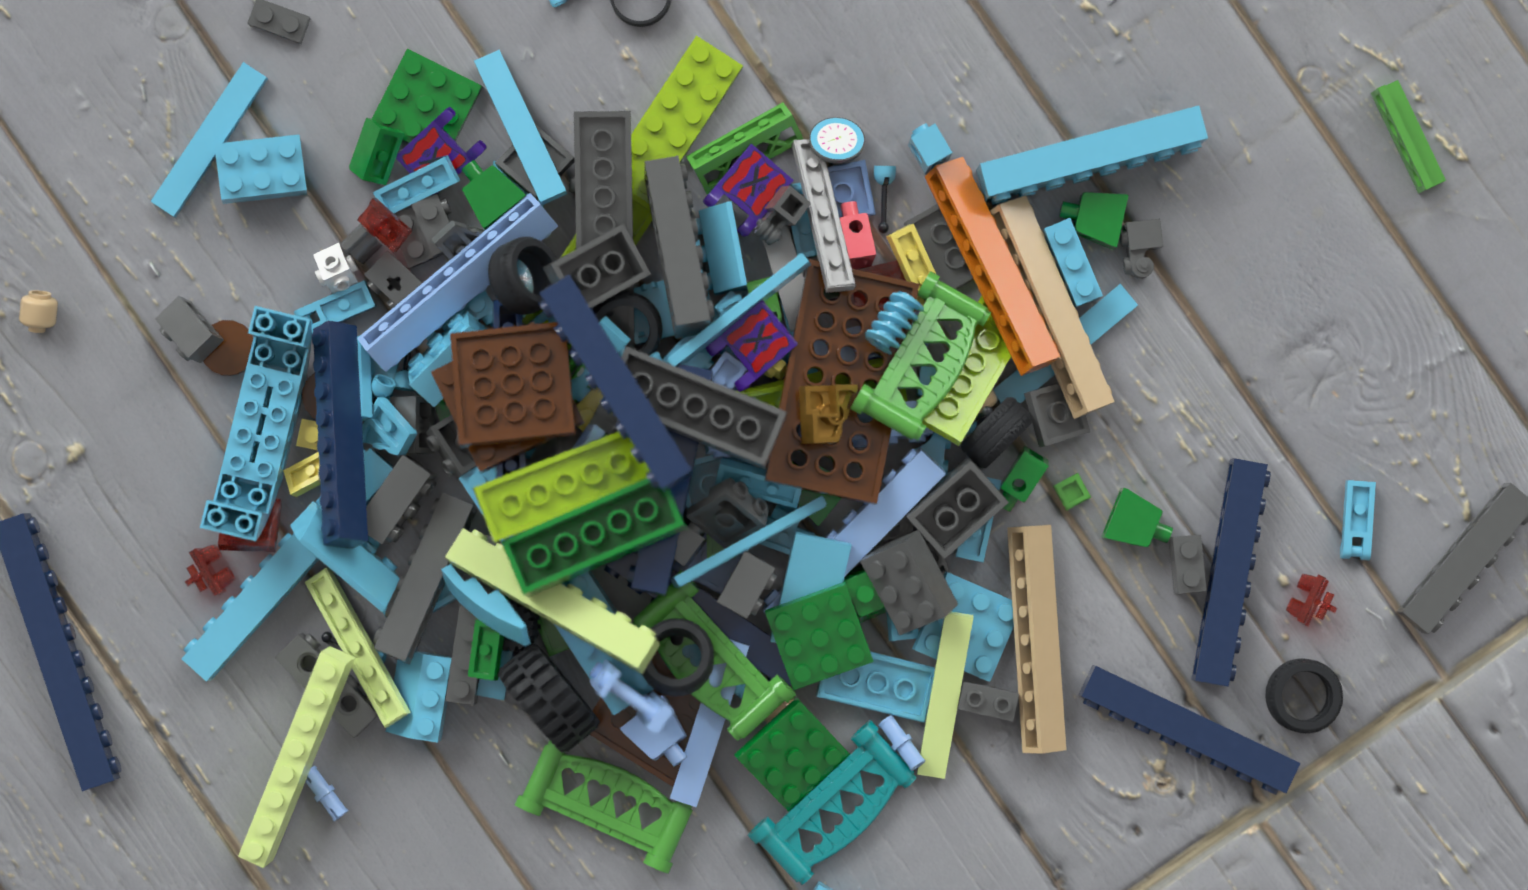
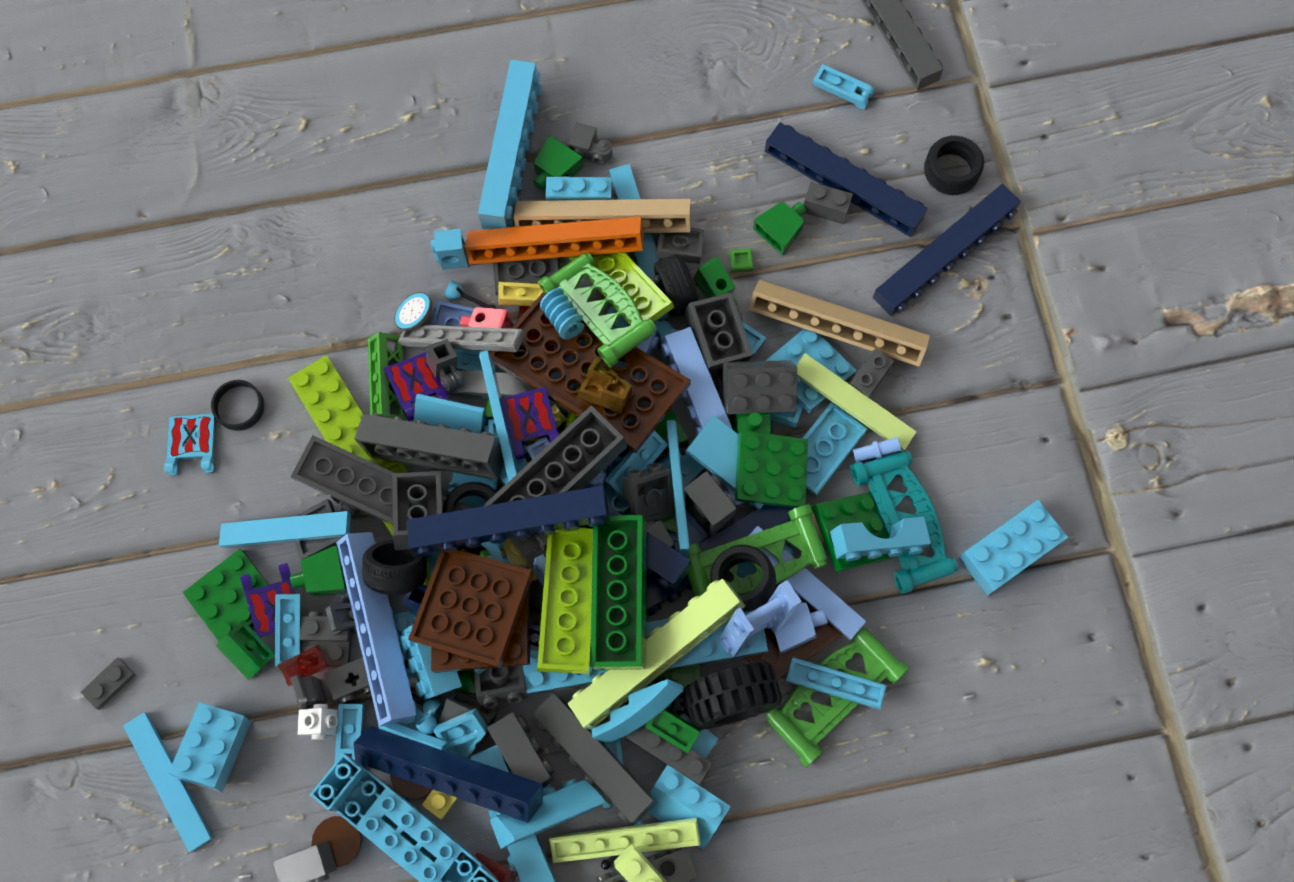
camera: 65 degrees left, 15 degrees down
light yellow plate [283,452,320,497] -> none
clear red hips [1286,574,1337,627] -> none
none -> medium azure tile [785,657,887,710]
none -> medium azure arch [830,517,931,561]

